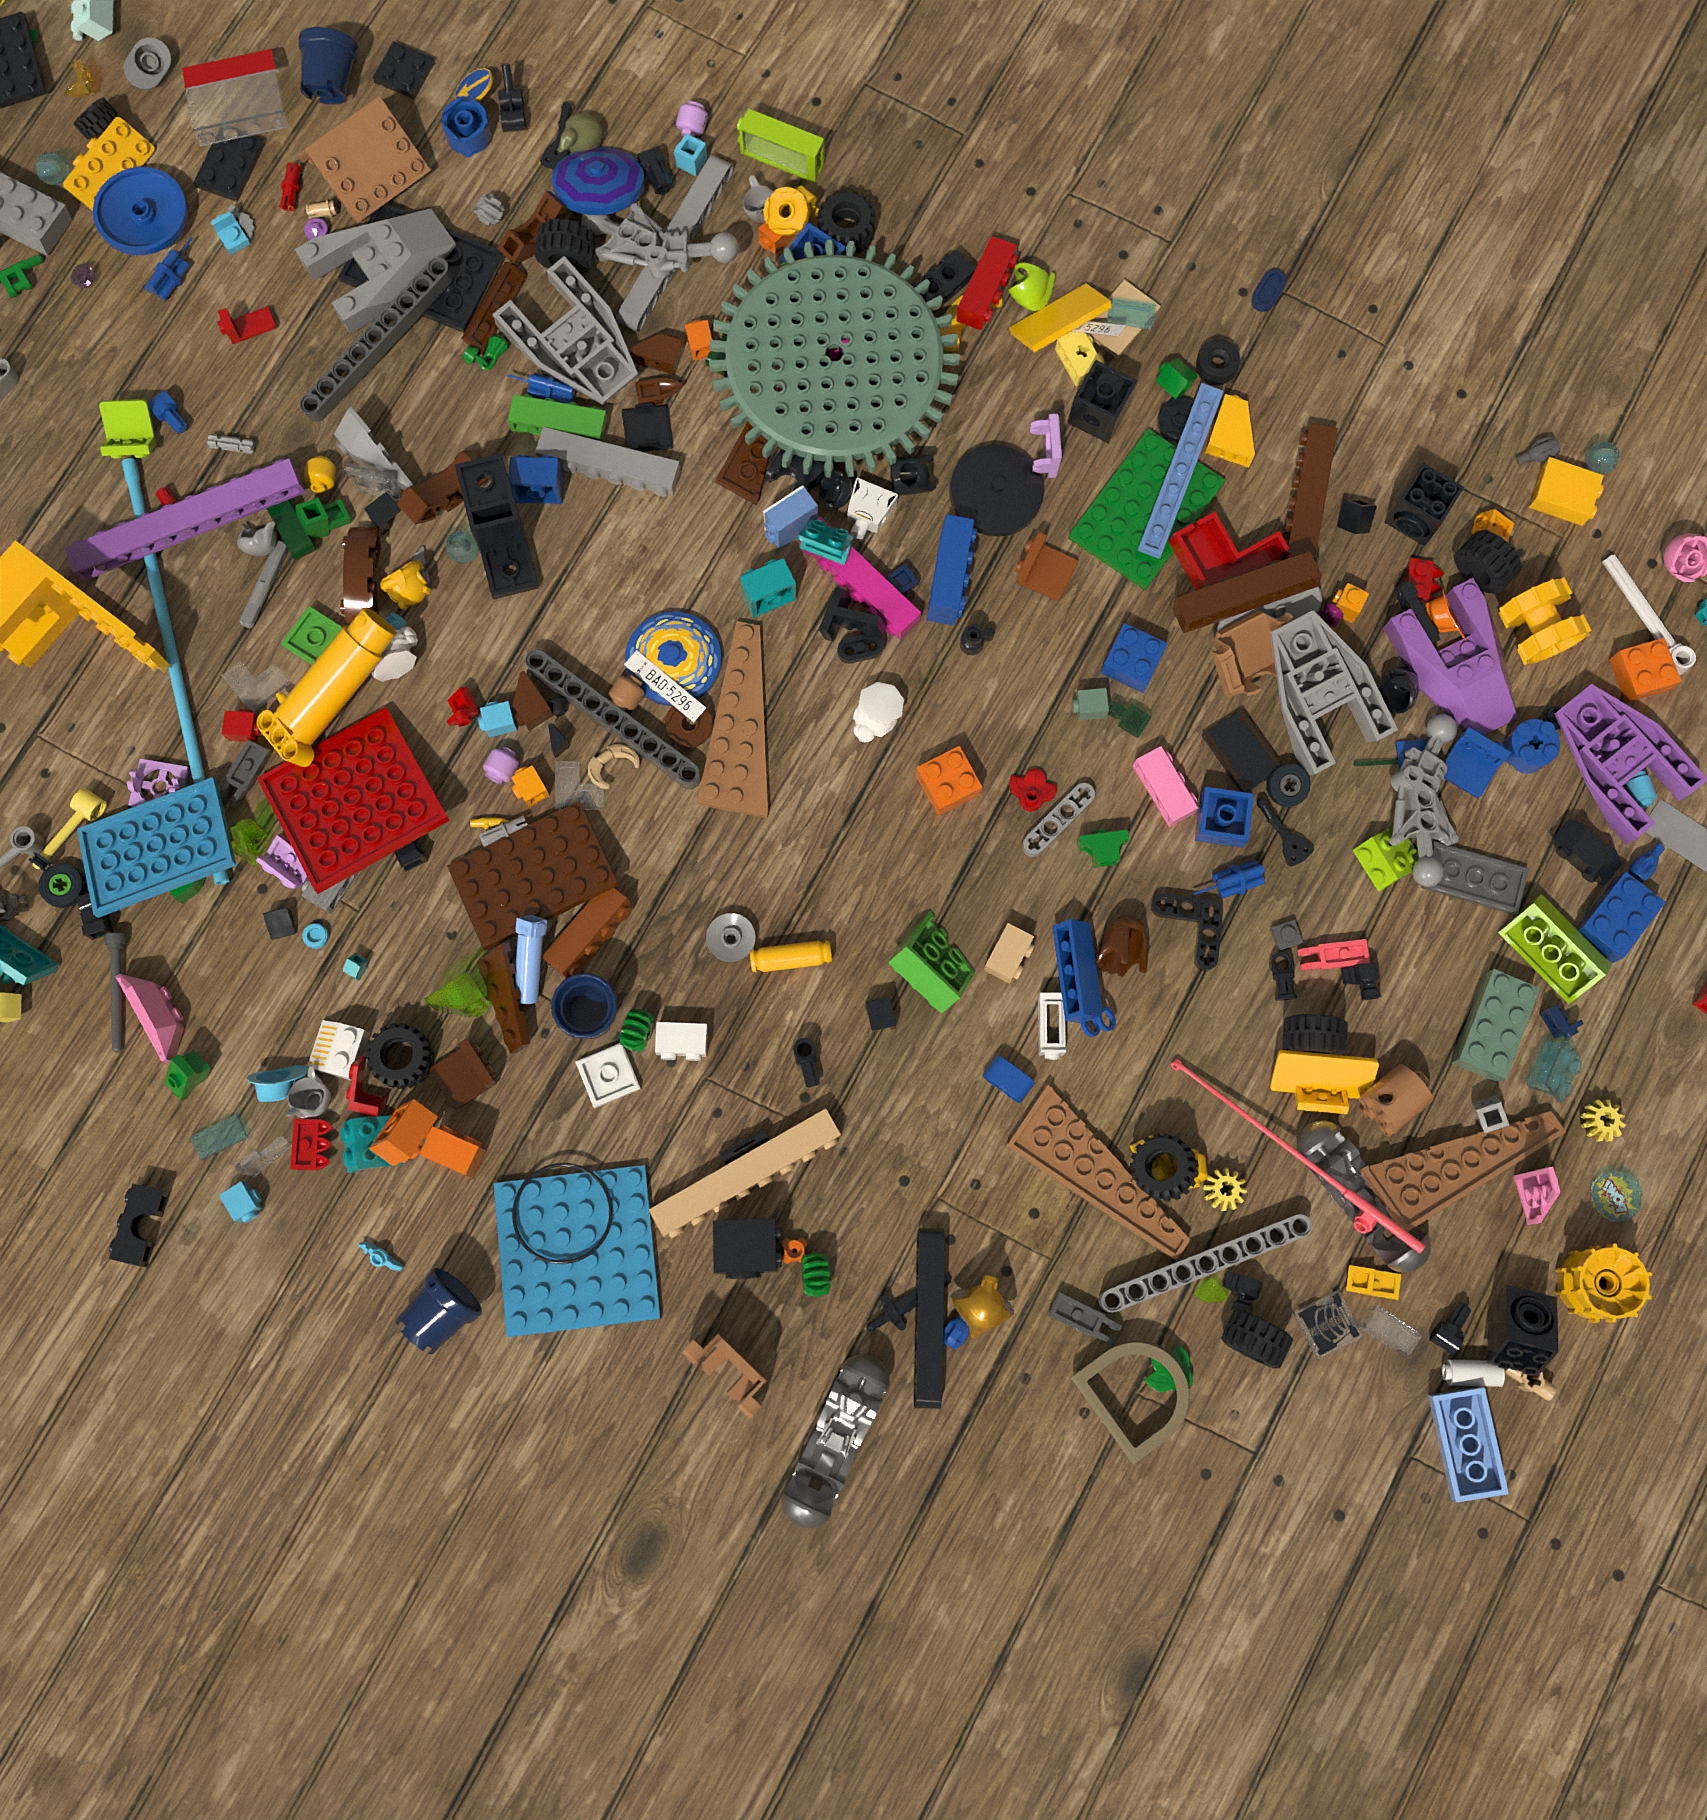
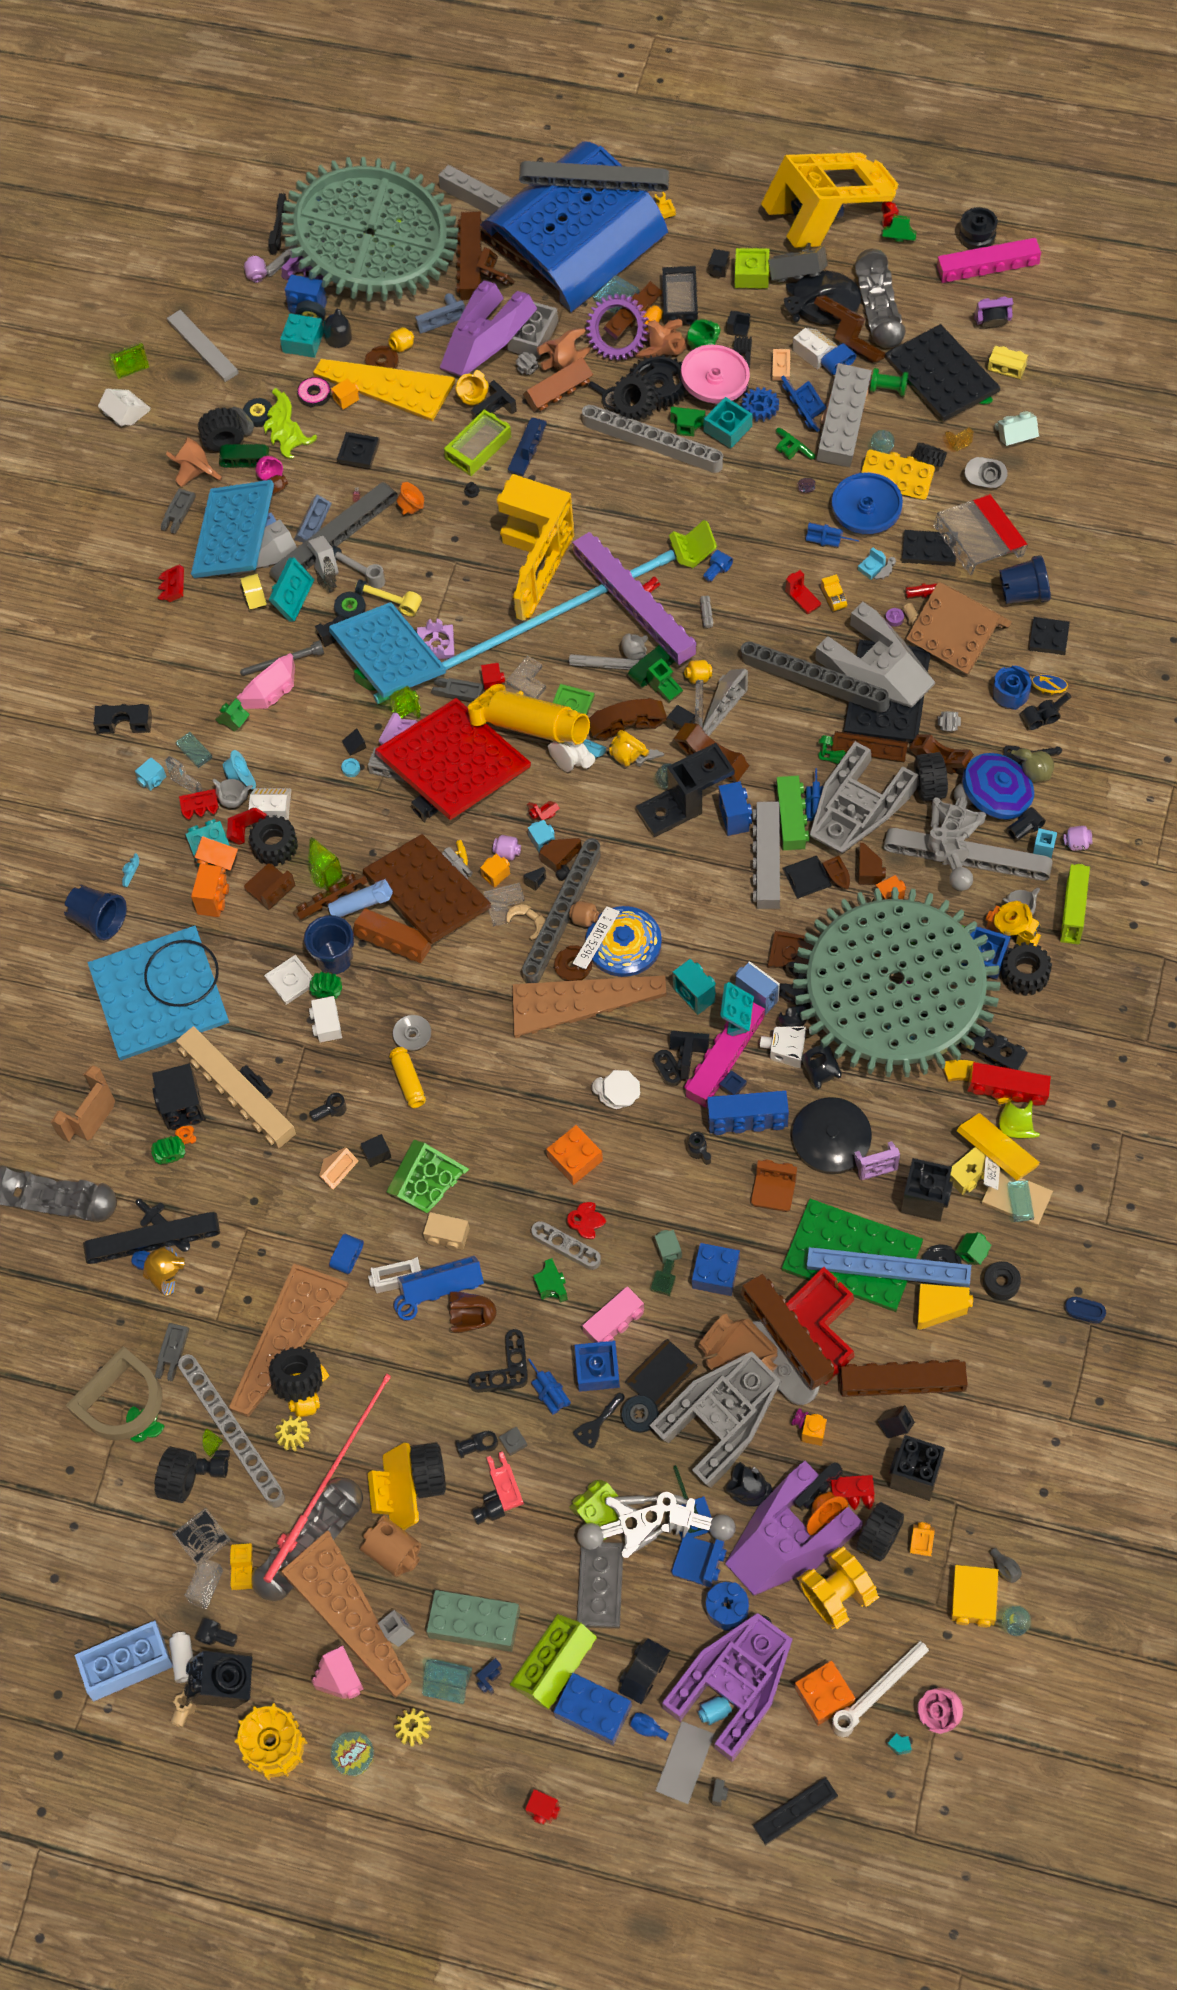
camera: 85 degrees right, 15 degrees down
teal piece [342,953,368,981] -> none
none -> light nougat slope [319,1147,358,1190]
none -> yellow leg [821,574,847,611]

